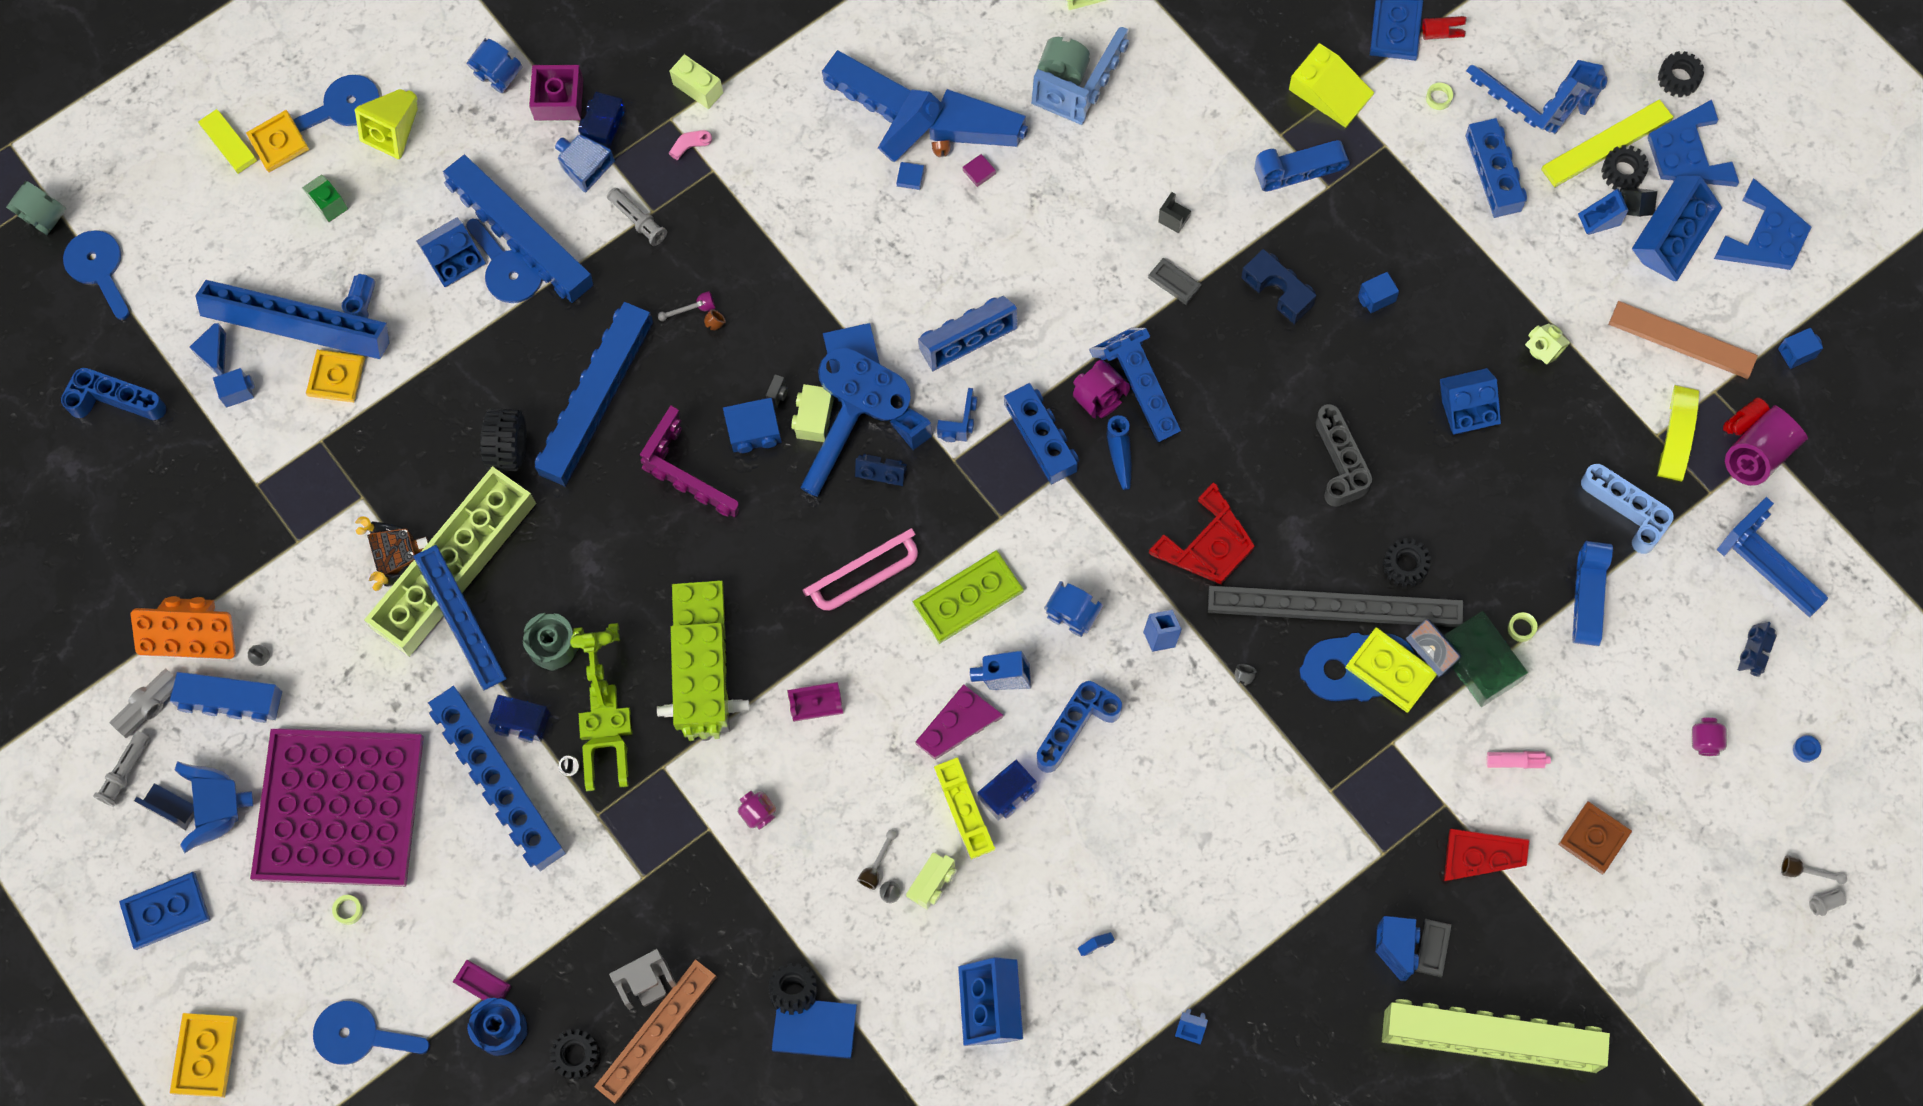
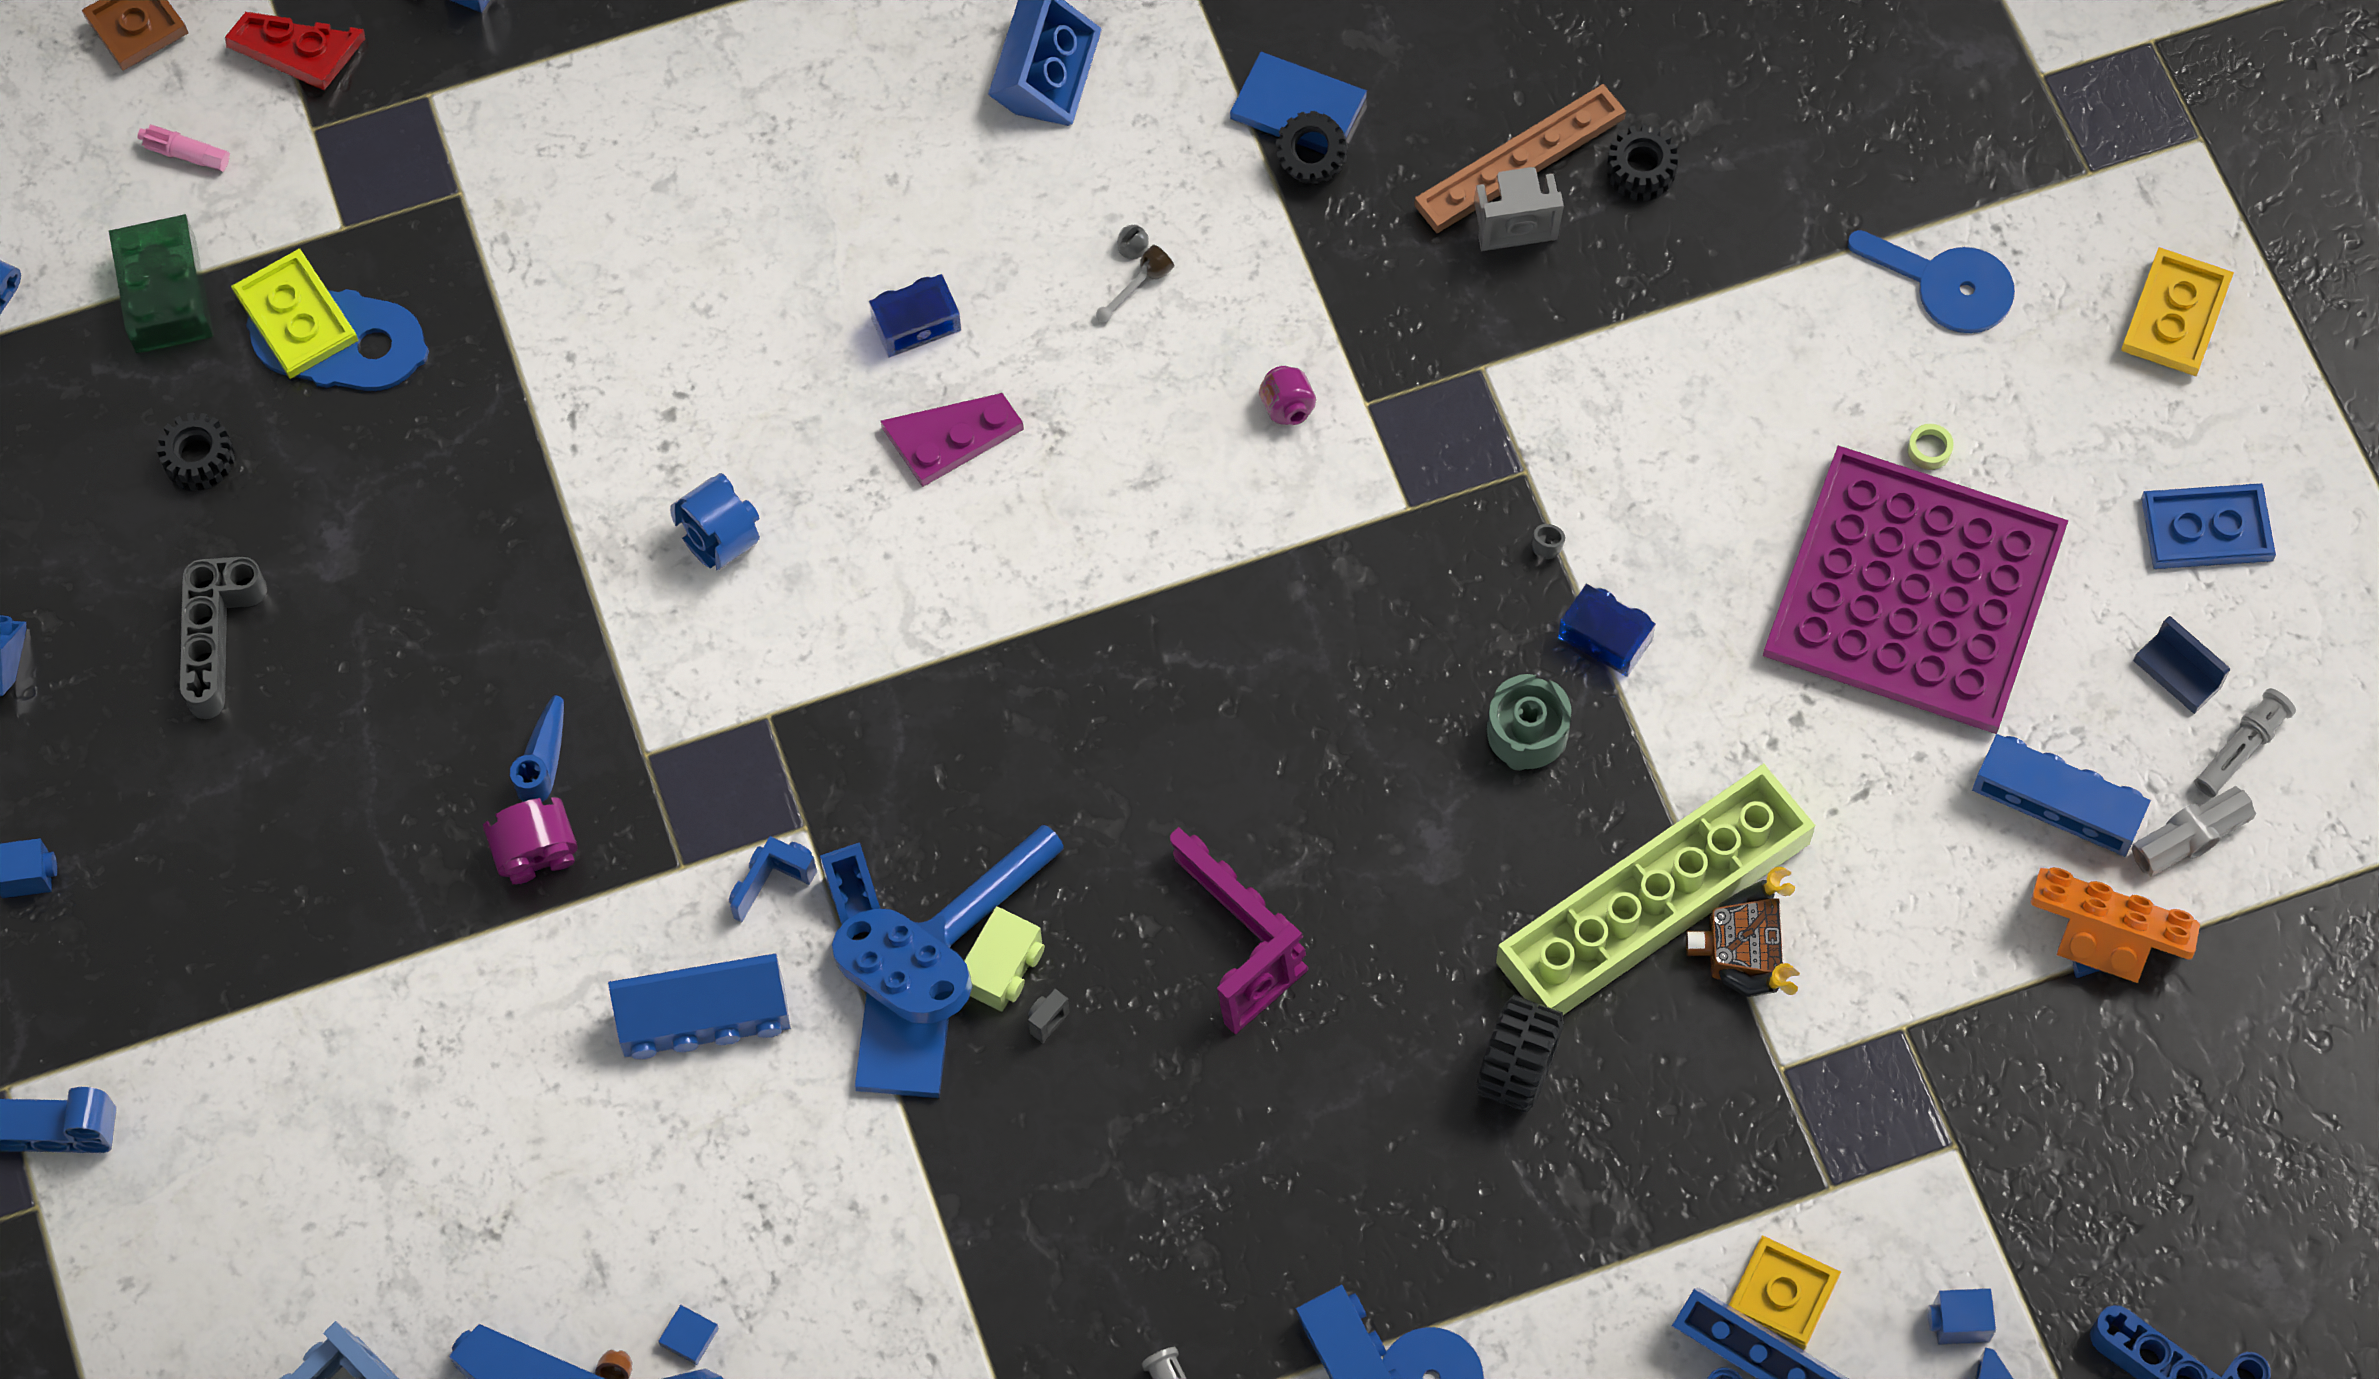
camera: 165 degrees left, 5 degrees down
blue torso [174,761,253,854] -> none
dark grey hinge [248,645,270,666] -> none
blue tile [413,545,506,691] -> none
blue brick [428,686,566,871] -> none
magenta tile [453,960,512,1000] -> none
blue brick [467,998,527,1056] -> none
blue brick [535,302,653,486] -> none
lime piece [570,623,632,791] -> none
lime piece [657,581,750,741] -> none
hinge [658,291,716,321] -> none
dark orange hinge [704,309,726,331] -> none
blue slope [723,398,782,453] -> none
magenta hinge [787,682,843,722] -> none
bright pink piece [802,528,918,611] -> none
dark blue hinge [855,453,907,486] -> none
yellowish green bracket [906,853,956,910] -> none
lime tile [912,550,1024,644] -> none
neon yellow slope [934,757,995,860] -> none
magenta tile [963,154,996,187] -> none
blue torso [970,651,1031,690] -> none
blue brick [1004,383,1079,485] -> none
blue beam [1037,681,1122,773] -> none
blue tile [1078,932,1115,956] -> none
blue bracket [1089,328,1181,442] -> none
blue brick [1143,610,1182,652] -> none
dark grey tile [1148,258,1201,305] -> none
red wing [1149,482,1255,584] -> none
pearl dark grey panel [1158,192,1191,233] -> none
dark grey plate [1208,586,1463,627] -> none
dark grey hinge [1235,664,1256,686] -> none
dark blue arch [1241,249,1317,324] -> none
panel [1406,619,1461,677] -> none
yellowish green piece [1508,612,1537,642] -> none

